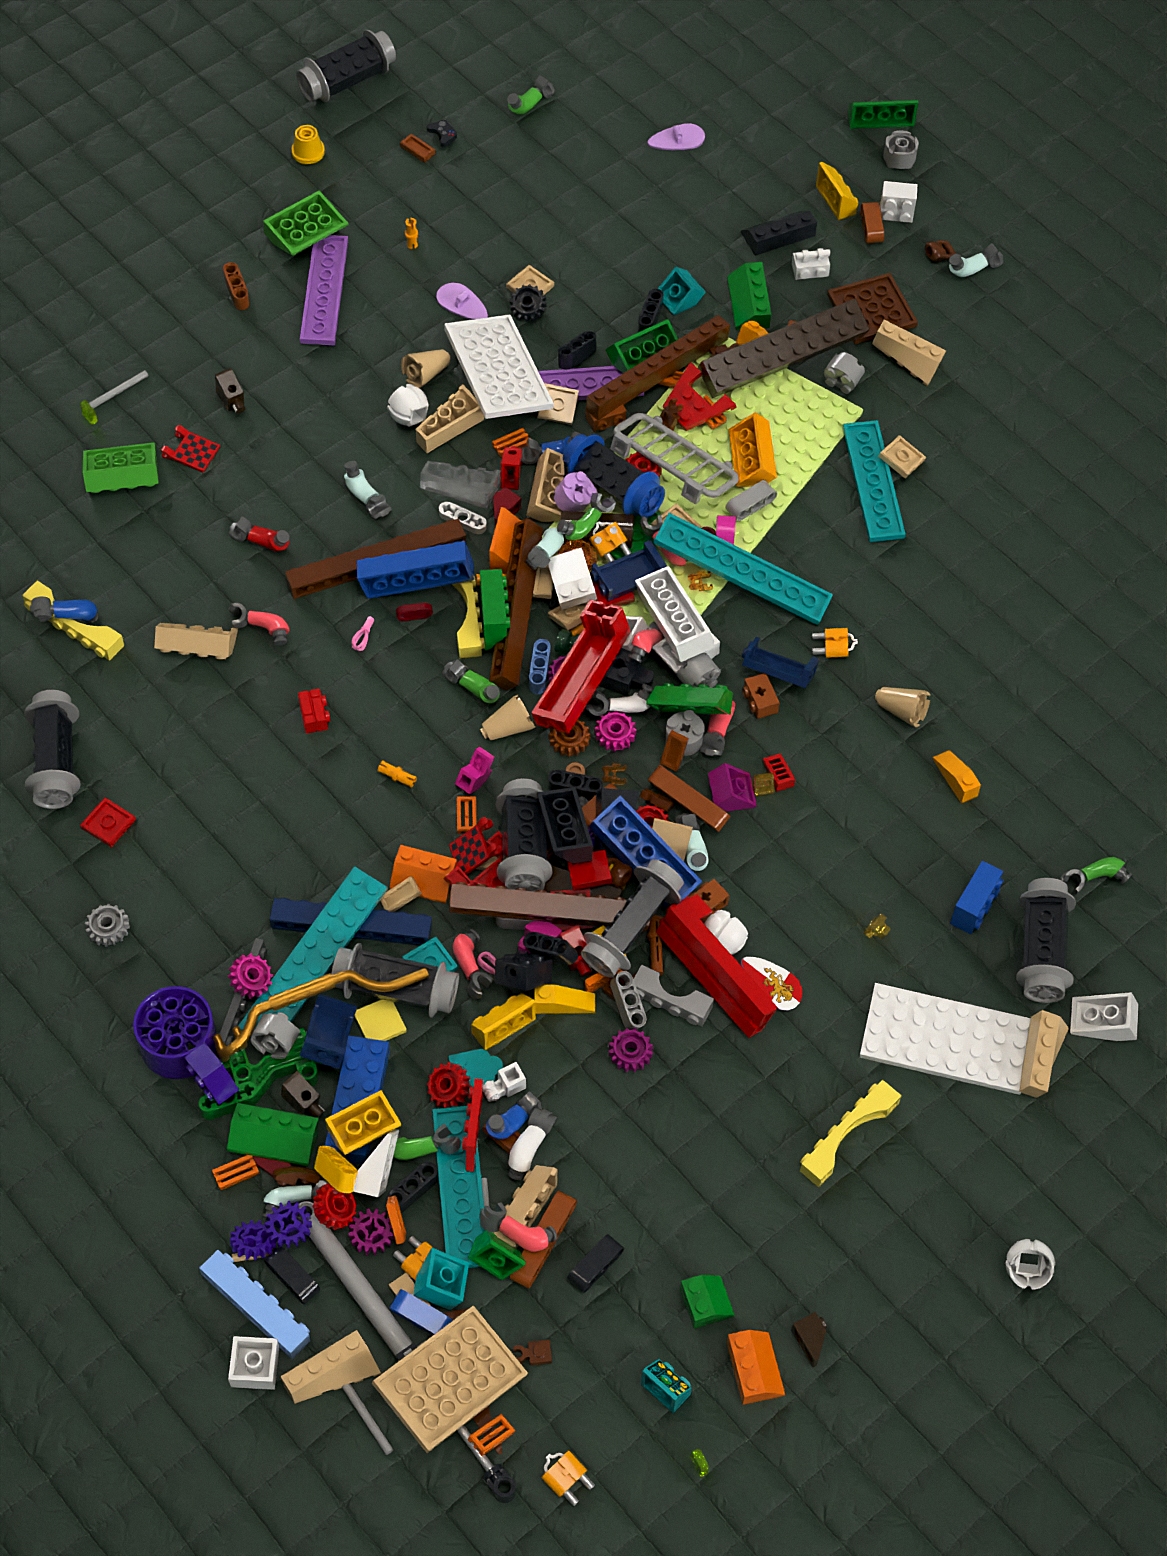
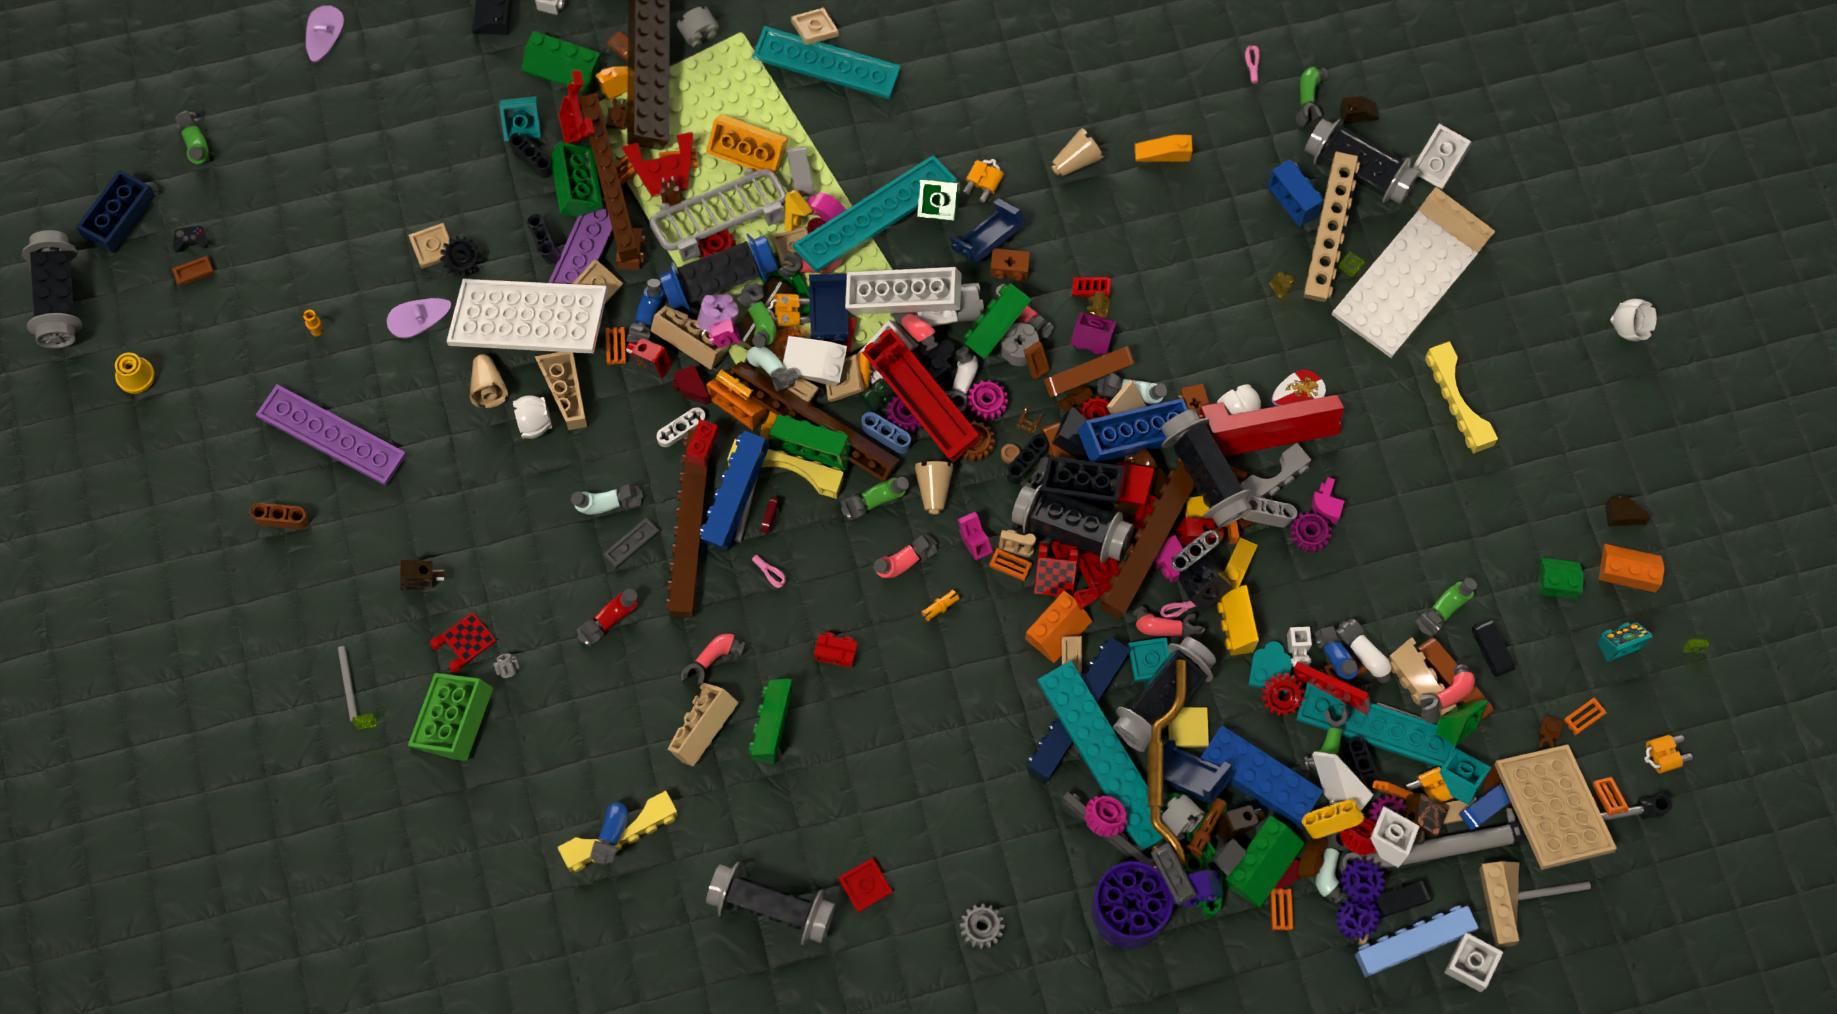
camera: 65 degrees left, 10 degrees up
bright green slope [263,191,348,256] -> none
yellow slope [325,1090,401,1155] -> none
clear wedge [420,461,501,509] -> none
clear orange piece [688,571,713,591] -> none
none -> dark blue brick [76,169,155,253]
none -> light grey gear [493,654,519,678]
none -> red wing [558,70,595,145]
none -> dark grey tile [603,517,660,569]
none -> red brick [686,420,719,467]
none -> dark pink brick [709,318,741,348]
none -> light orange pin [715,369,753,401]
none -> light grey bar [734,477,758,542]
none -> green slope [748,679,793,765]
none -> yellow slope [785,190,812,231]
none -> piece [874,534,938,579]
none -> slope [918,179,961,220]
none -> tan plate [999,530,1036,557]
none -> dark grey tile [1151,843,1197,905]
none -> dark orange pin [1185,798,1227,857]
none -> dark grey slope [1213,838,1246,875]
none -> bright pink piece [1245,46,1259,84]
none -> tan brick [1303,152,1360,302]
none -> dark pink brick [1311,477,1344,524]
none -> clear neon green tile [1338,251,1365,277]
none -> dark brown slope [1340,96,1379,124]
none -> white slope [1371,807,1419,867]
none -> dark brown torso [1404,793,1448,845]
none -> piece [1415,578,1477,637]
none -> orange tile [1563,697,1607,736]

